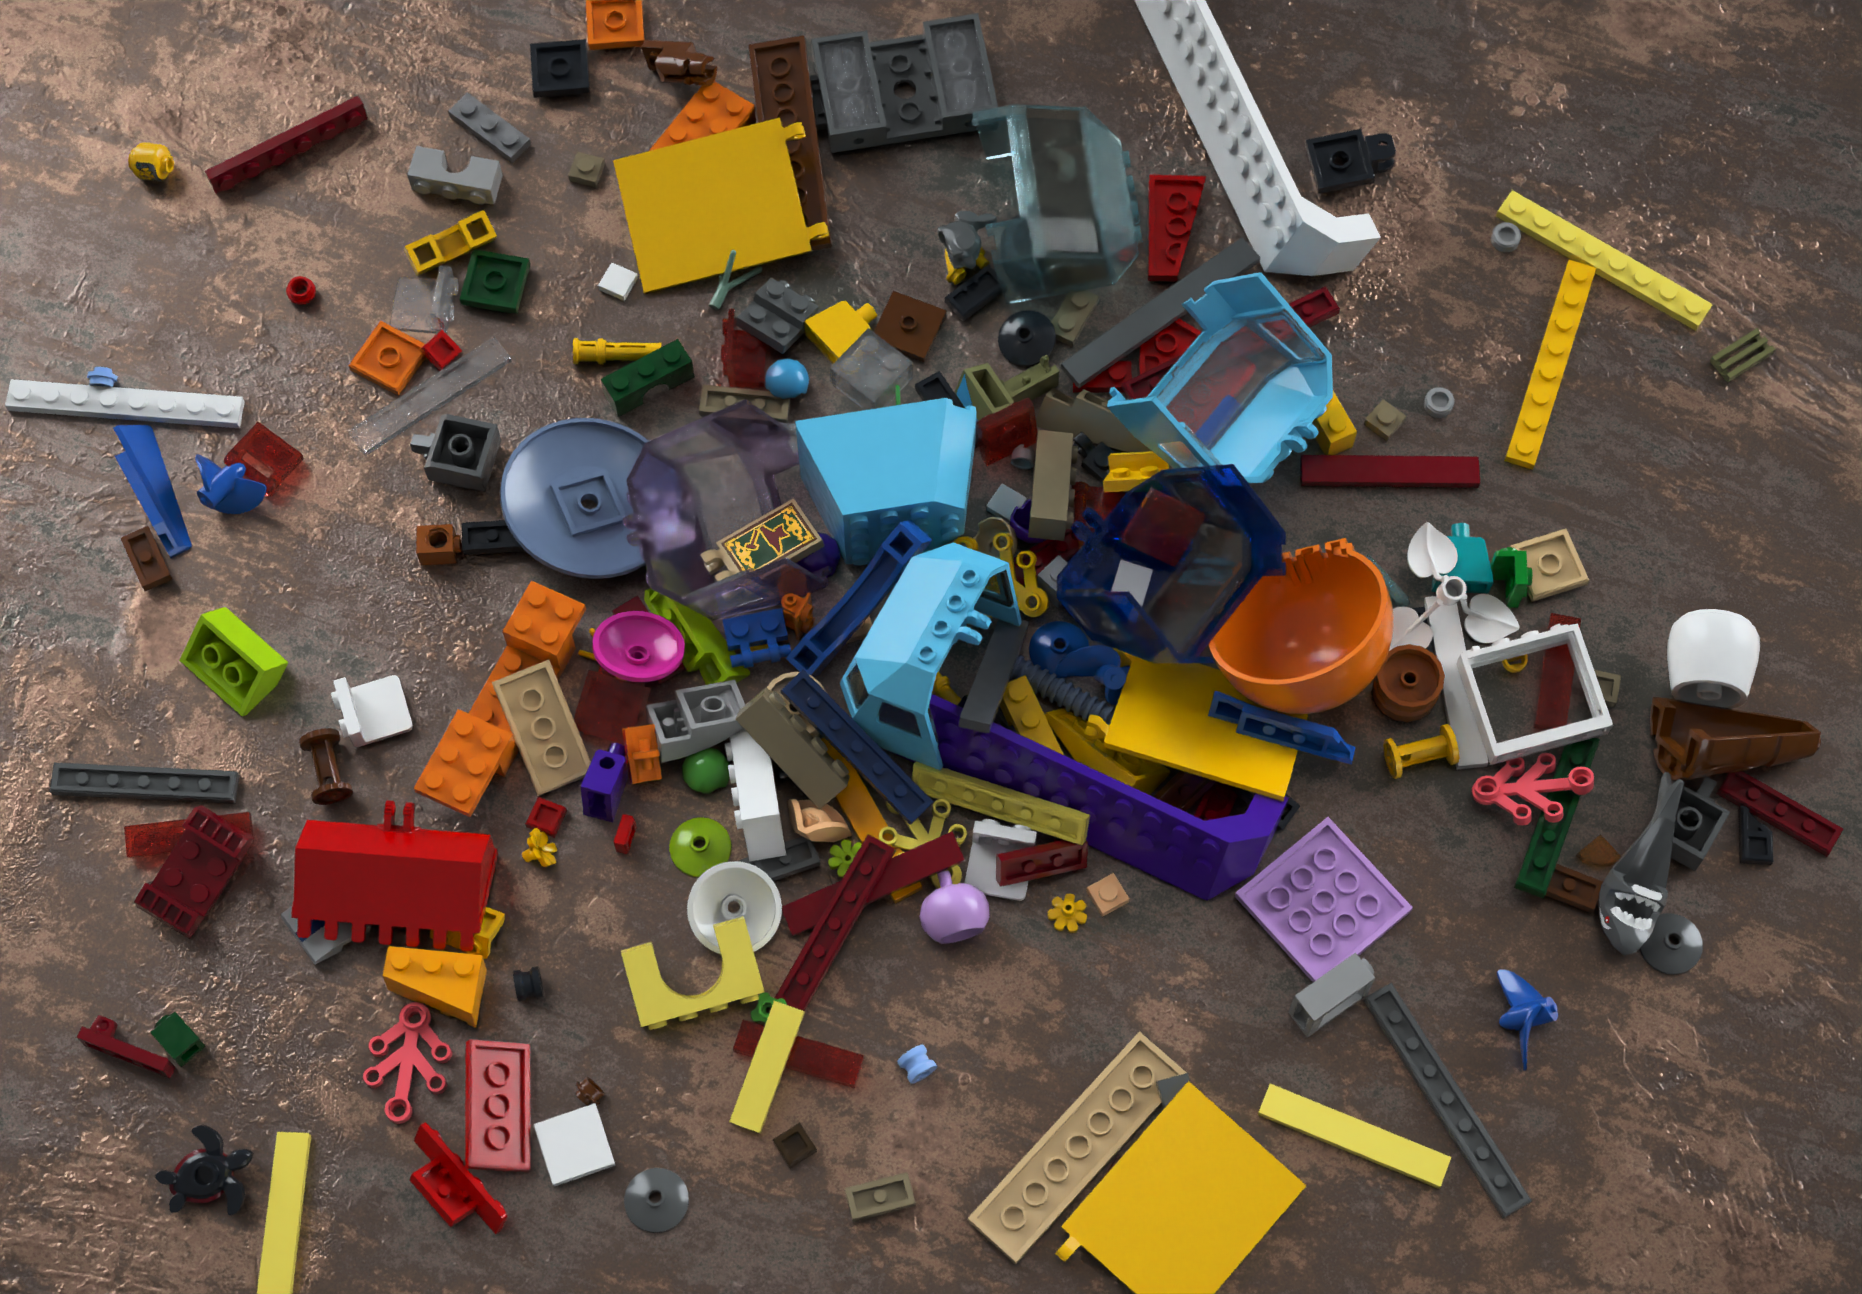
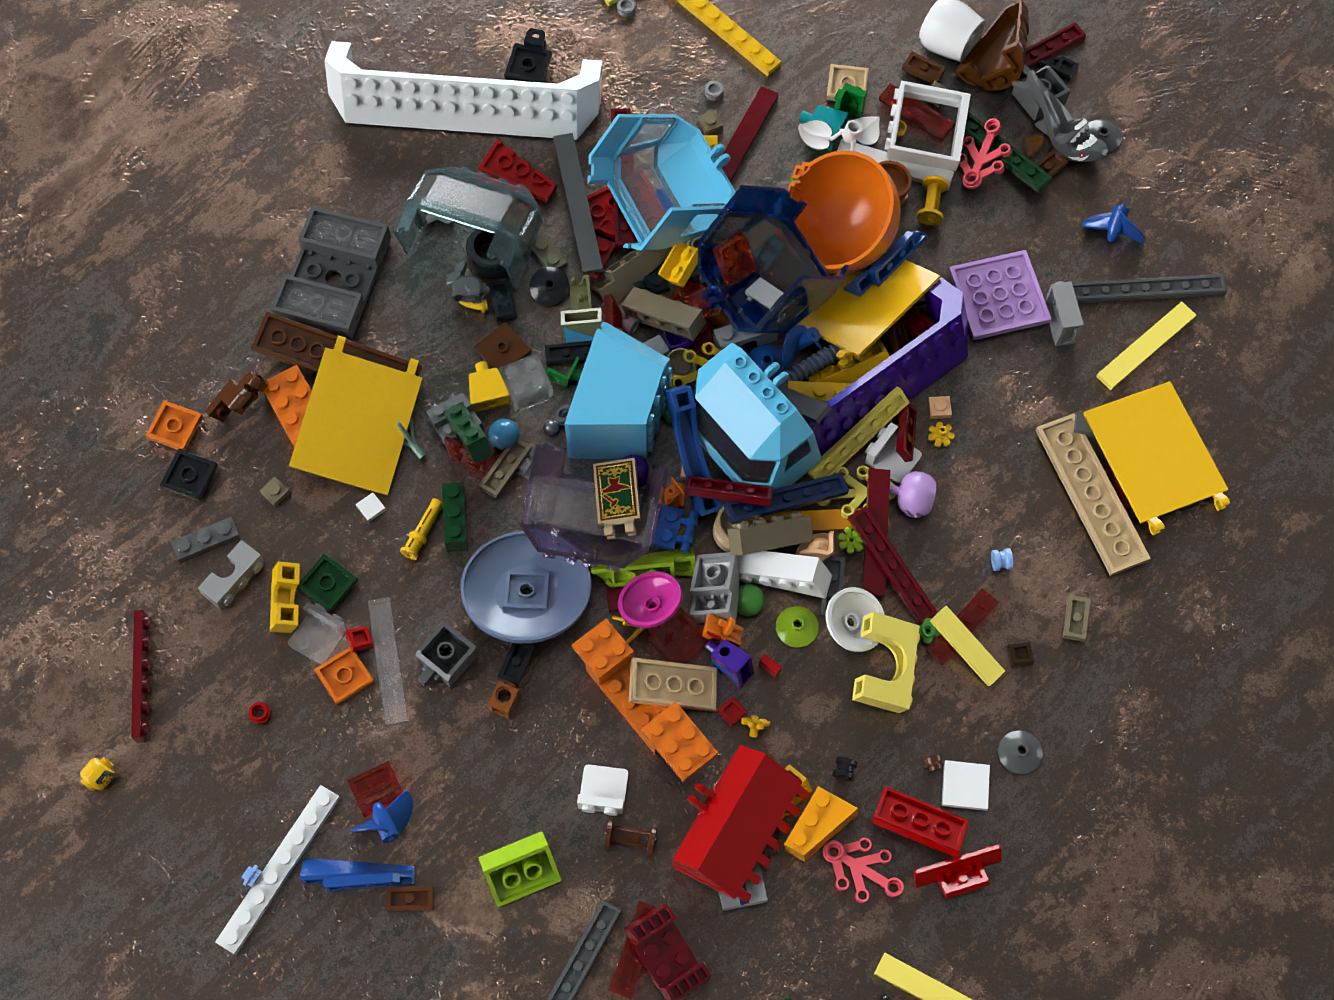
camera: 65 degrees left, 0 degrees up
none -> dark green arch [443,402,493,464]
none -> dark red tile [685,476,774,506]
none -> reddish brown plate [902,52,946,84]

